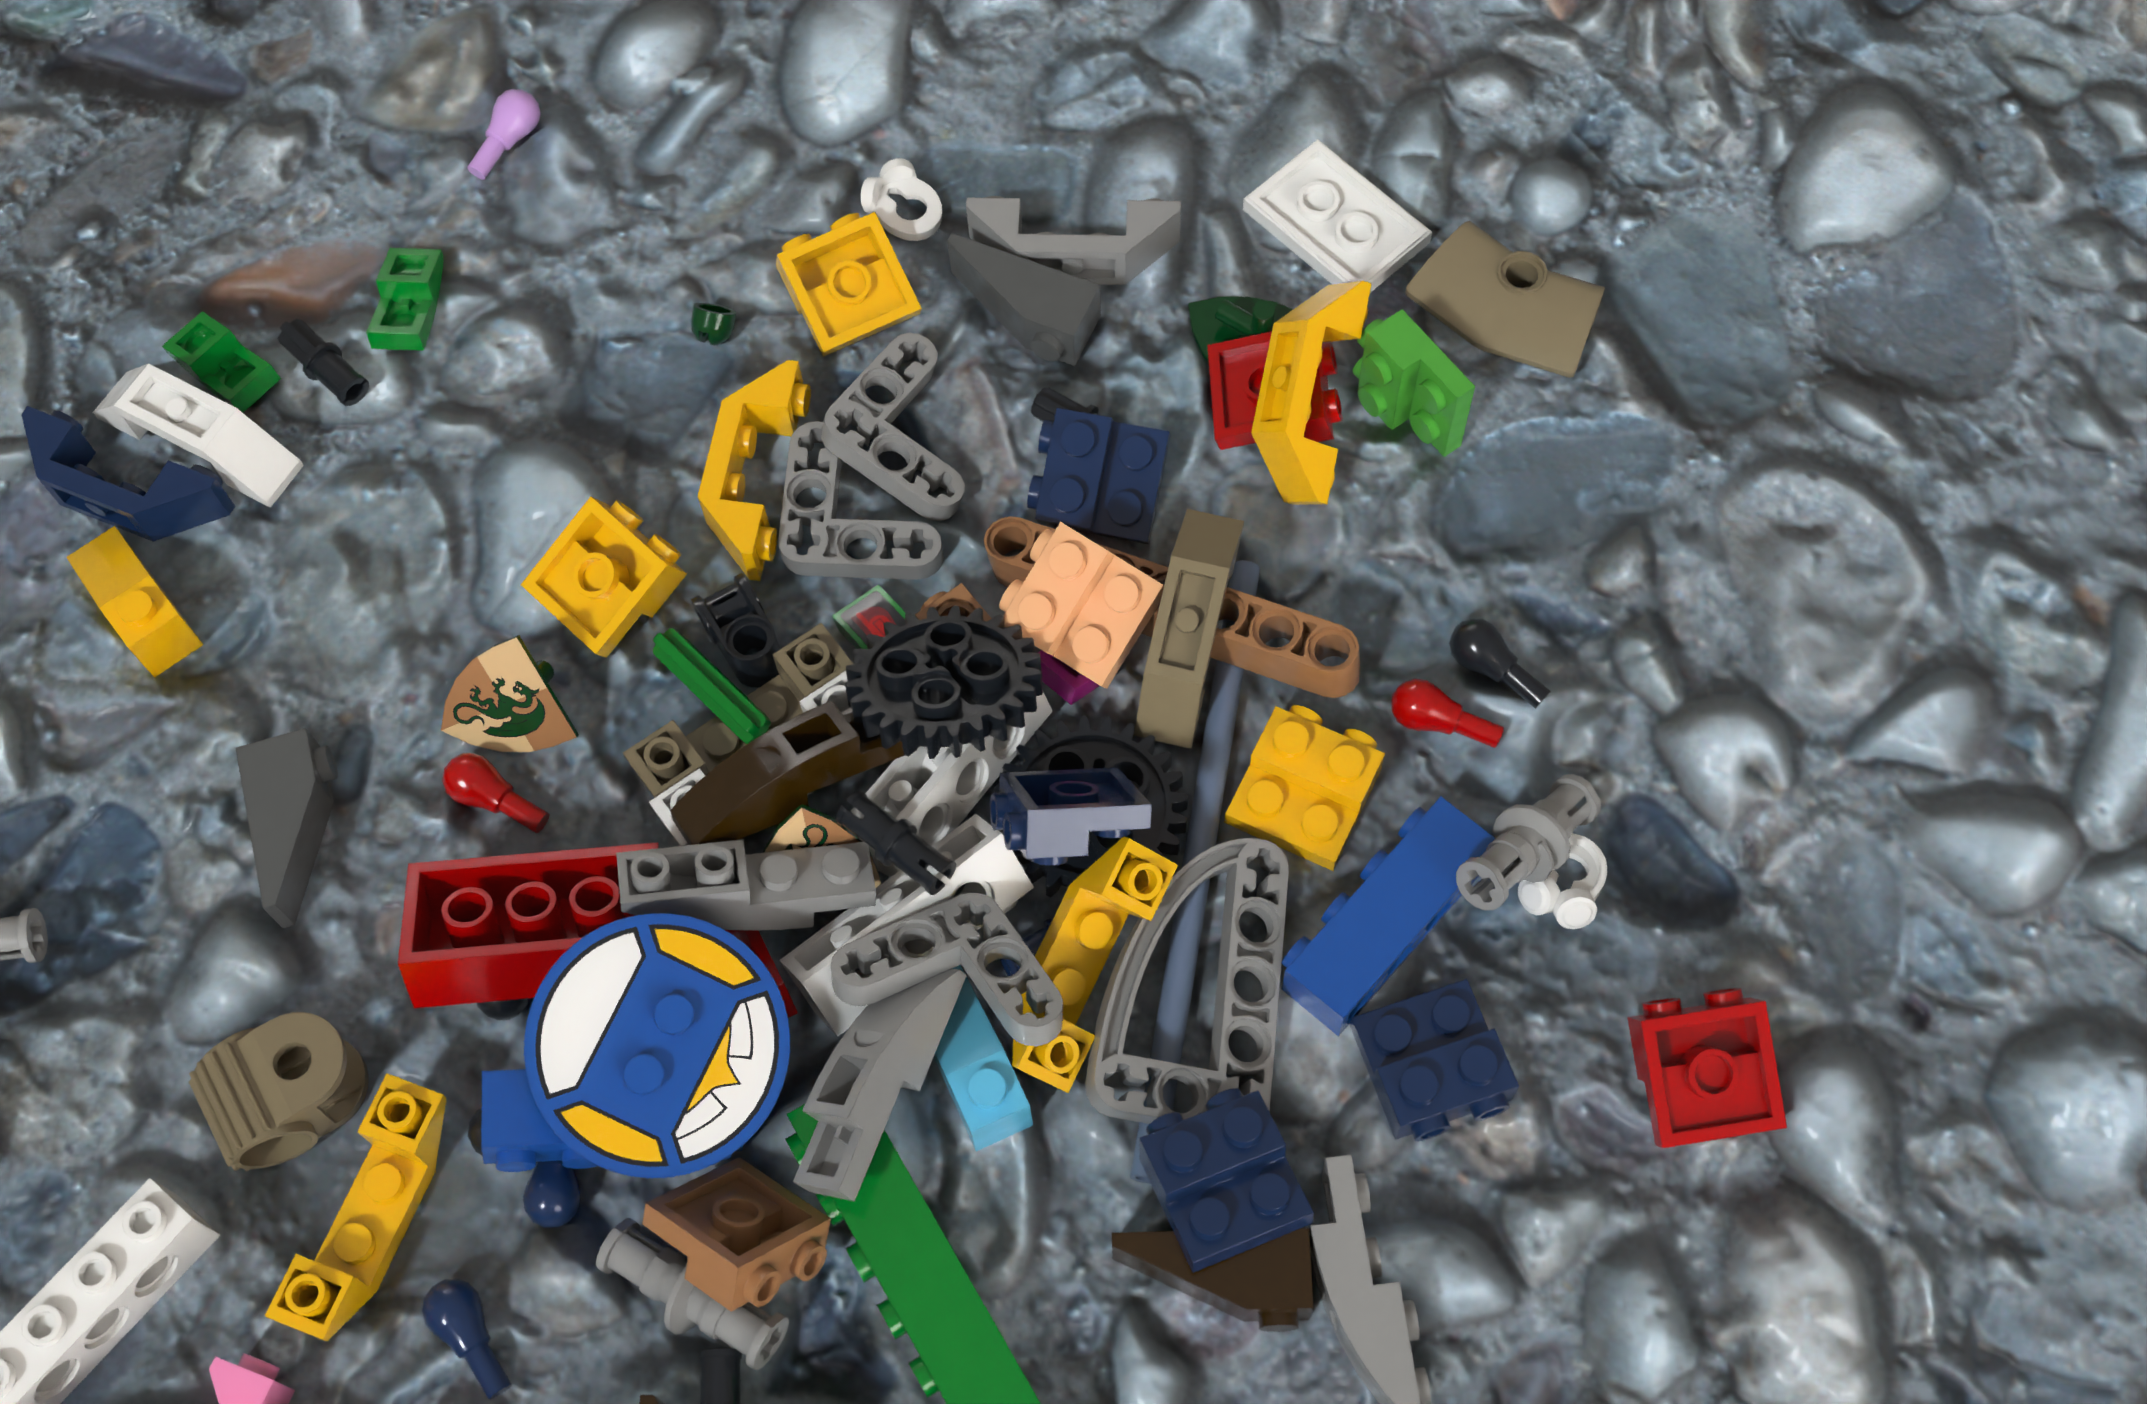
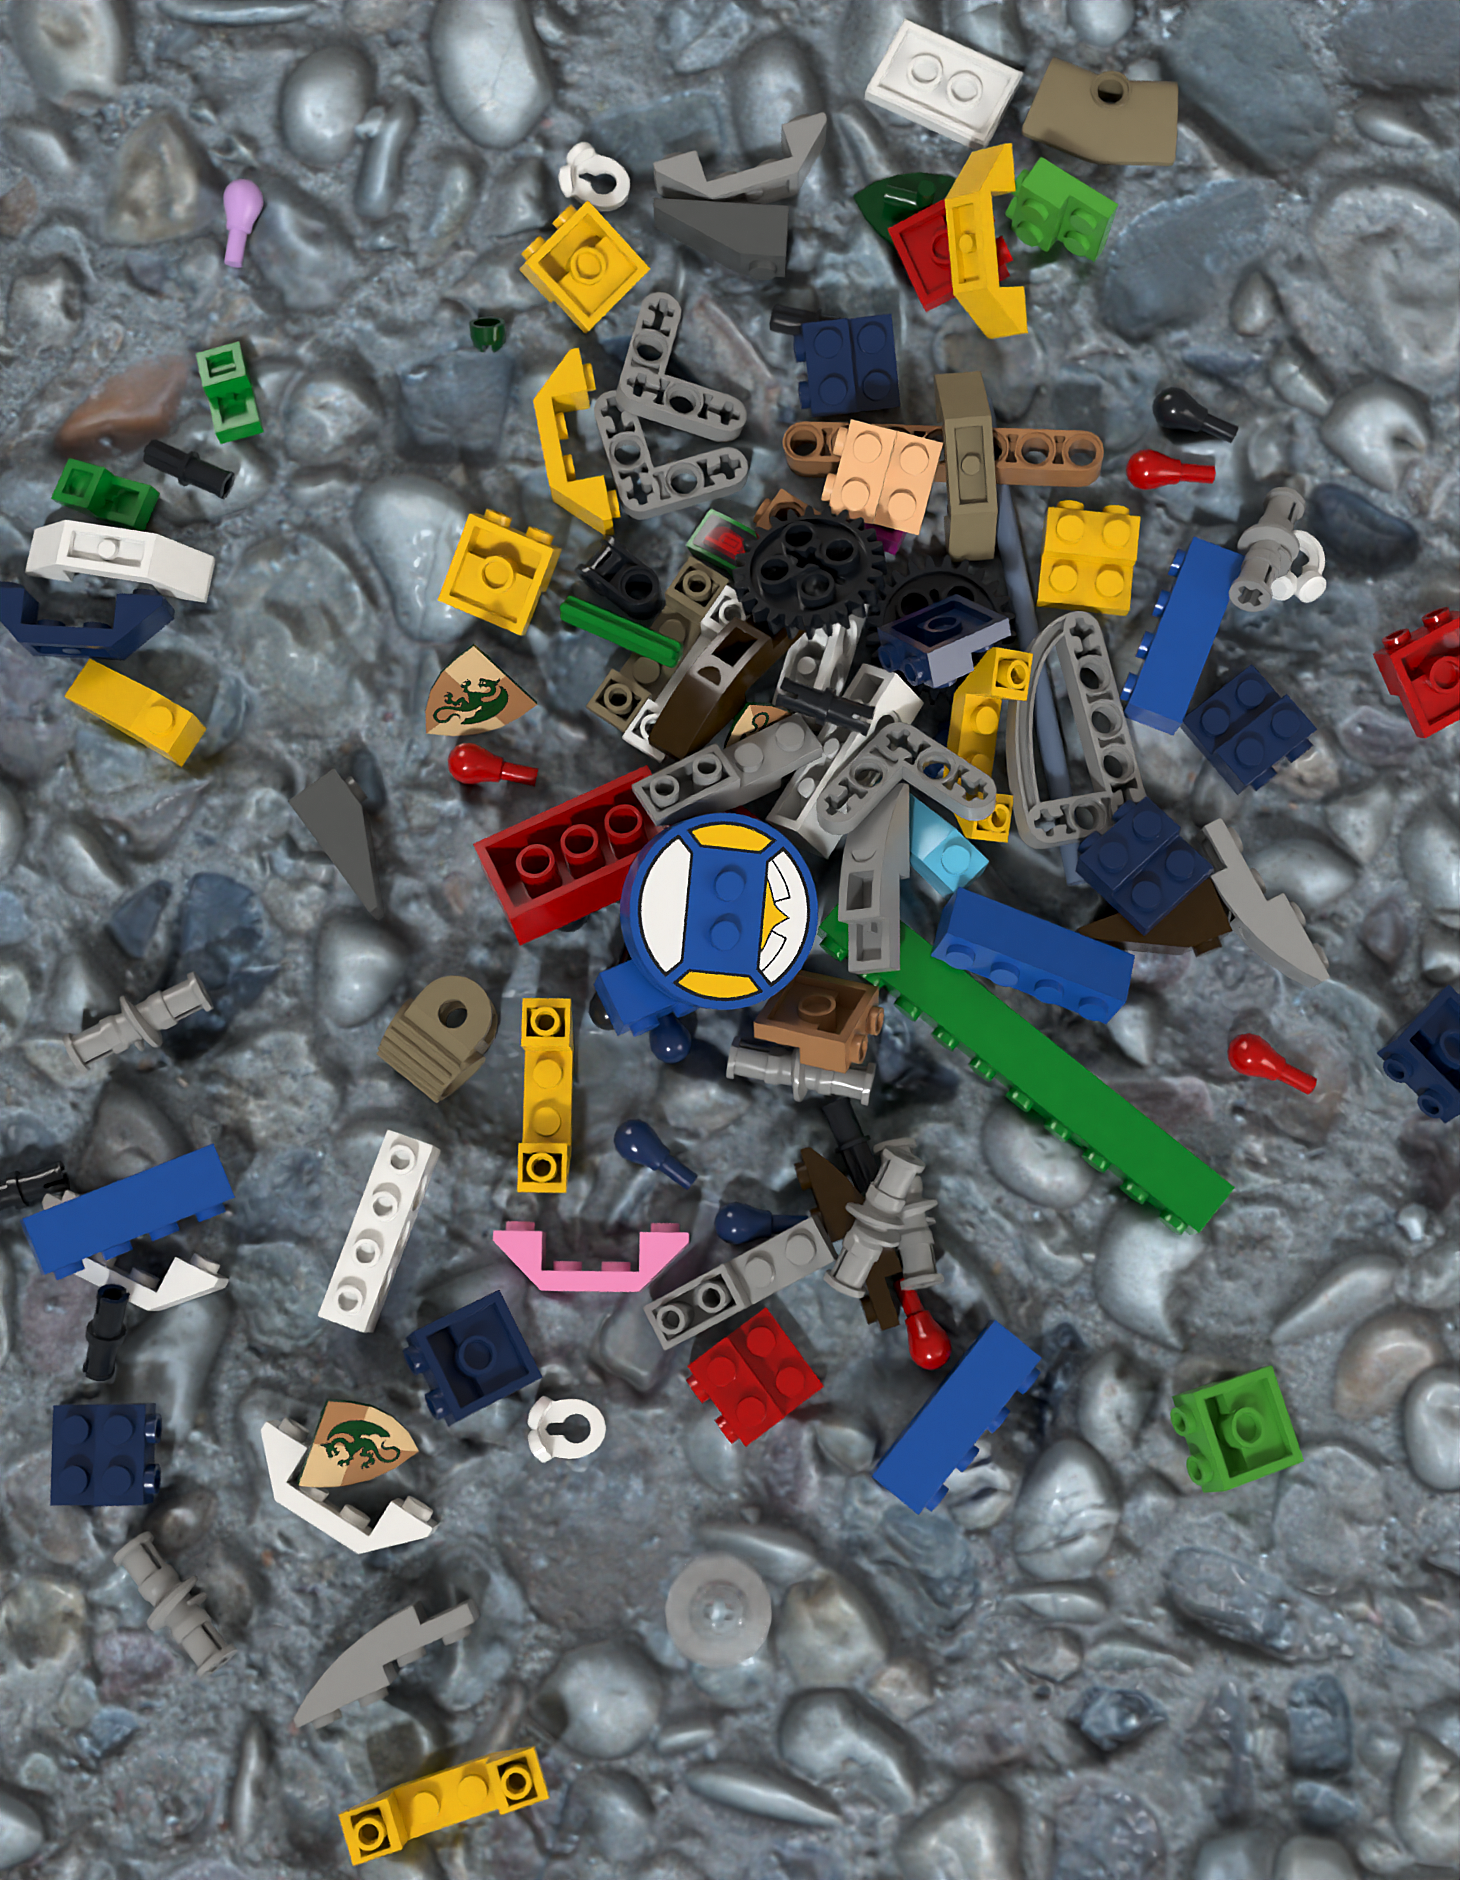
camera: 20 degrees left, 15 degrees up
none -> blue brick [931,887,1135,1024]

